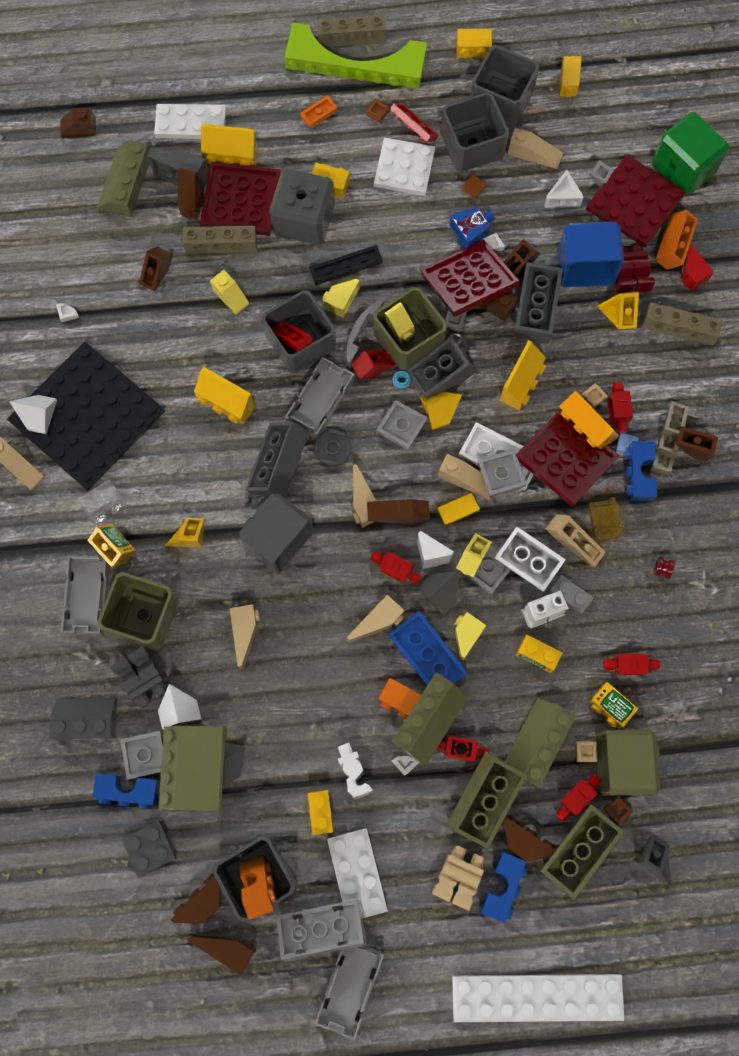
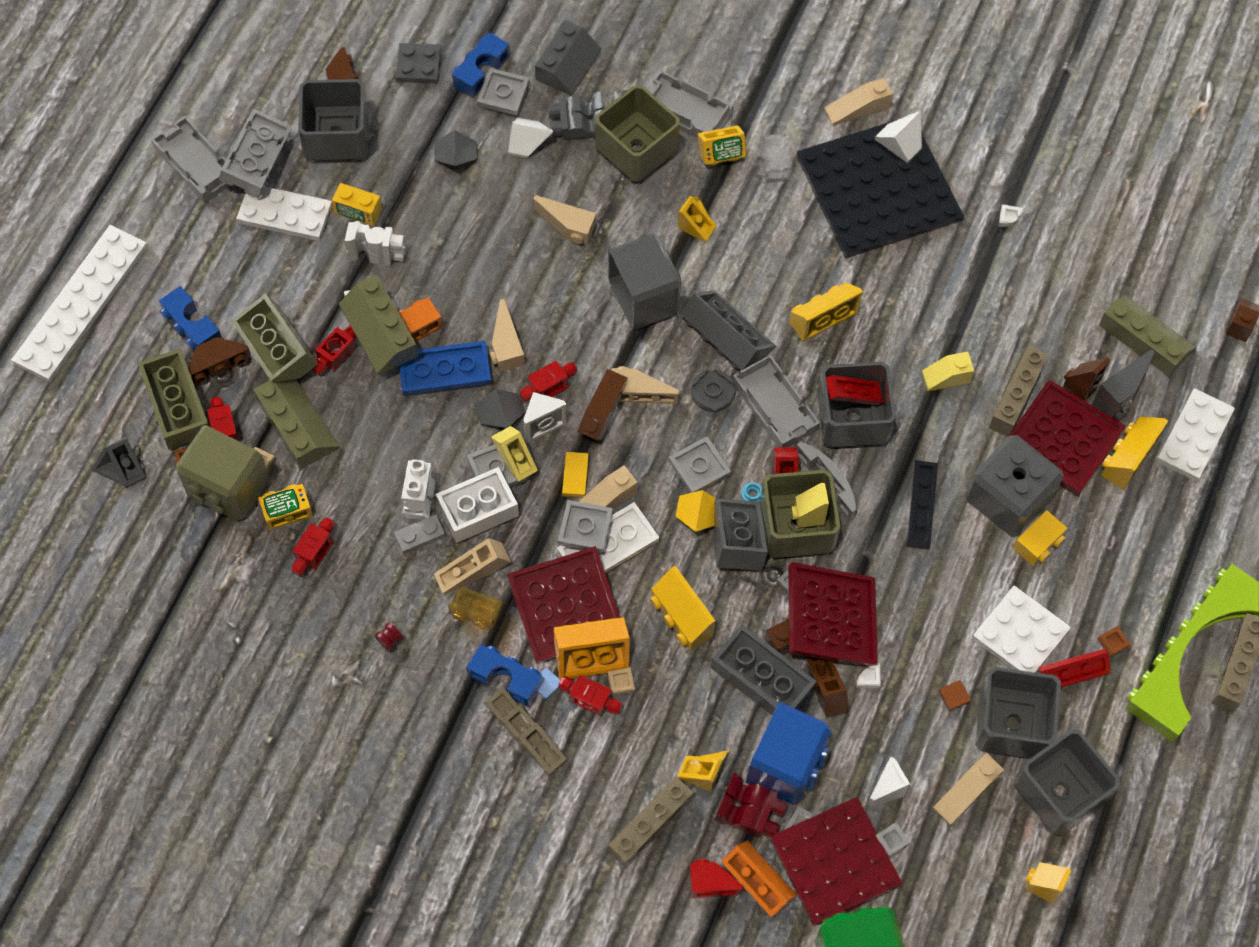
camera: 115 degrees right, 10 degrees down
reddish brown slope [139,246,173,291] -> none
olive slope [159,726,226,811] -> none
reddish brown slope [188,935,256,975] -> none
orange arch [239,856,276,920] -> none
orange plate [300,95,338,129] -> none
light yellow slope [322,279,360,318] -> none
tan hips [431,845,484,911] -> none
blue torso [449,207,495,248] -> none
light yellow slope [454,612,486,660] -> none
yellow brick [456,29,492,58] -> none
yellow brick [515,635,562,673] -> none
reddish brown slope [676,426,718,461] -> none

